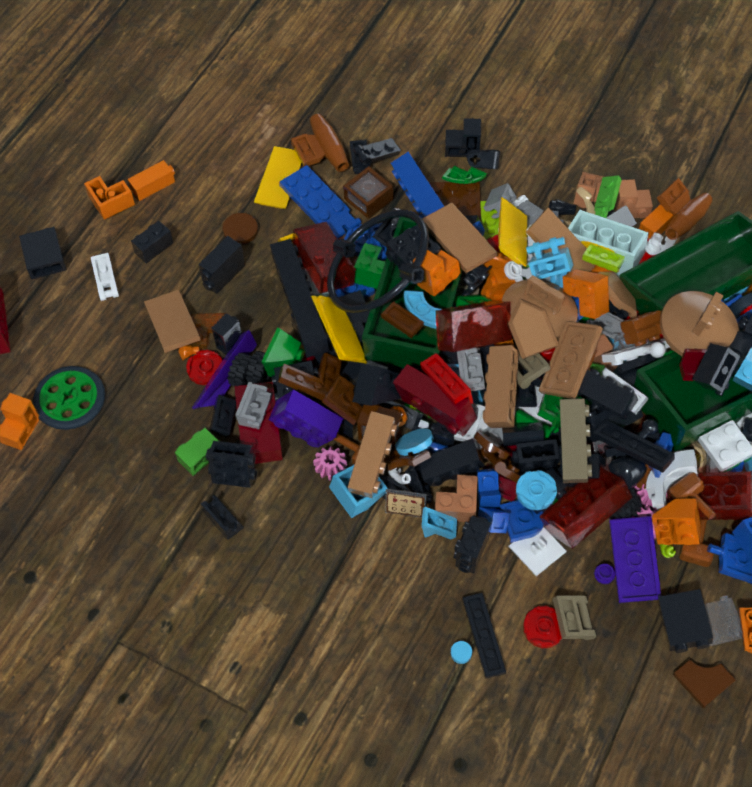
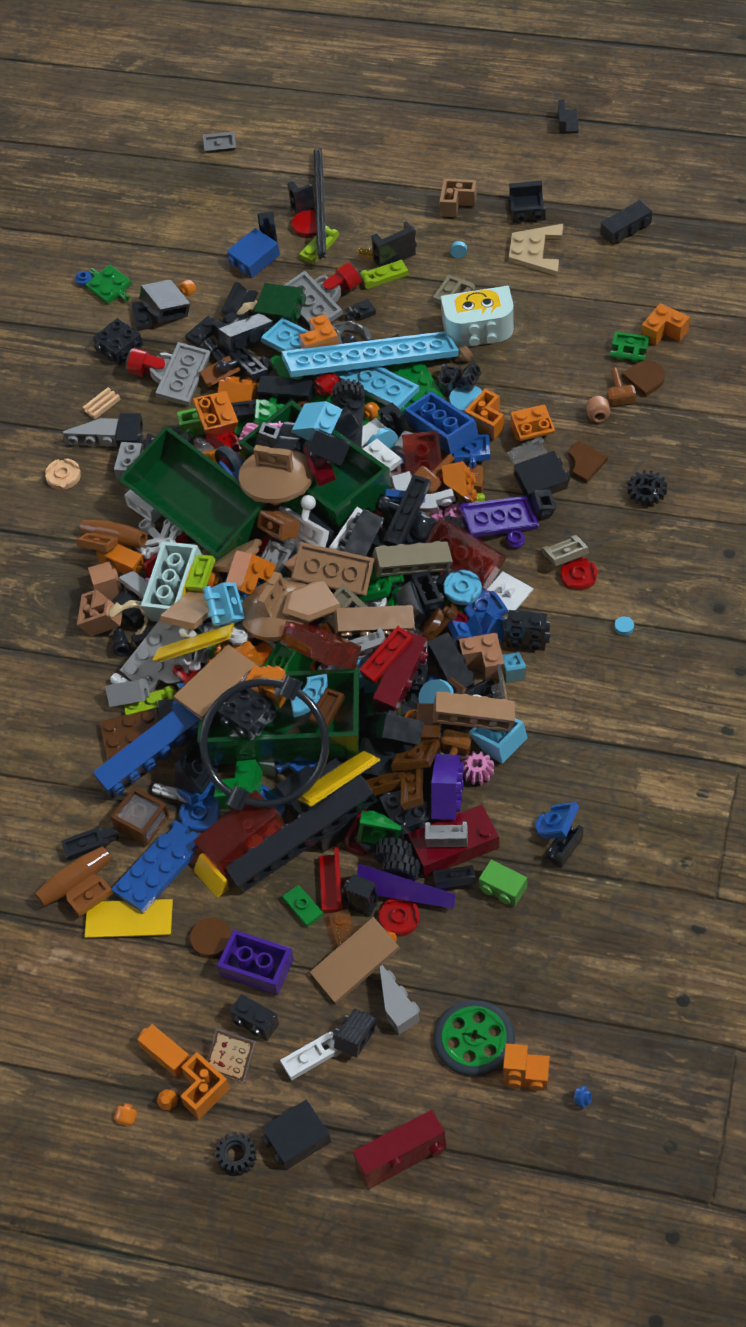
camera: 100 degrees left, 5 degrees down
black brick [198,236,245,294] -> none
black brick [206,441,258,488] -> none
black plate [353,138,401,165] -> none
green brick [442,166,487,184] -> none
black brick [445,118,481,158] -> none
black tile [462,593,506,679] -> none
black piece [466,150,500,169] -> none
bright green hinge [594,175,622,218] -> none
none -> orange piece [114,1103,137,1126]
none -> orange rock [157,1089,178,1111]
none -> piece [207,1028,257,1083]
none -> black tyre [215,1132,257,1176]
none -> dark purple brick [217,930,294,996]
none -> green plate [282,884,324,928]
none -> red panel [319,847,343,914]
none -> black brick [332,1008,377,1058]
none -> light grey slope [380,965,420,1035]
none -> black brick [528,489,556,519]
none -> blue tile [535,802,579,839]
none -> black gear [627,470,667,506]

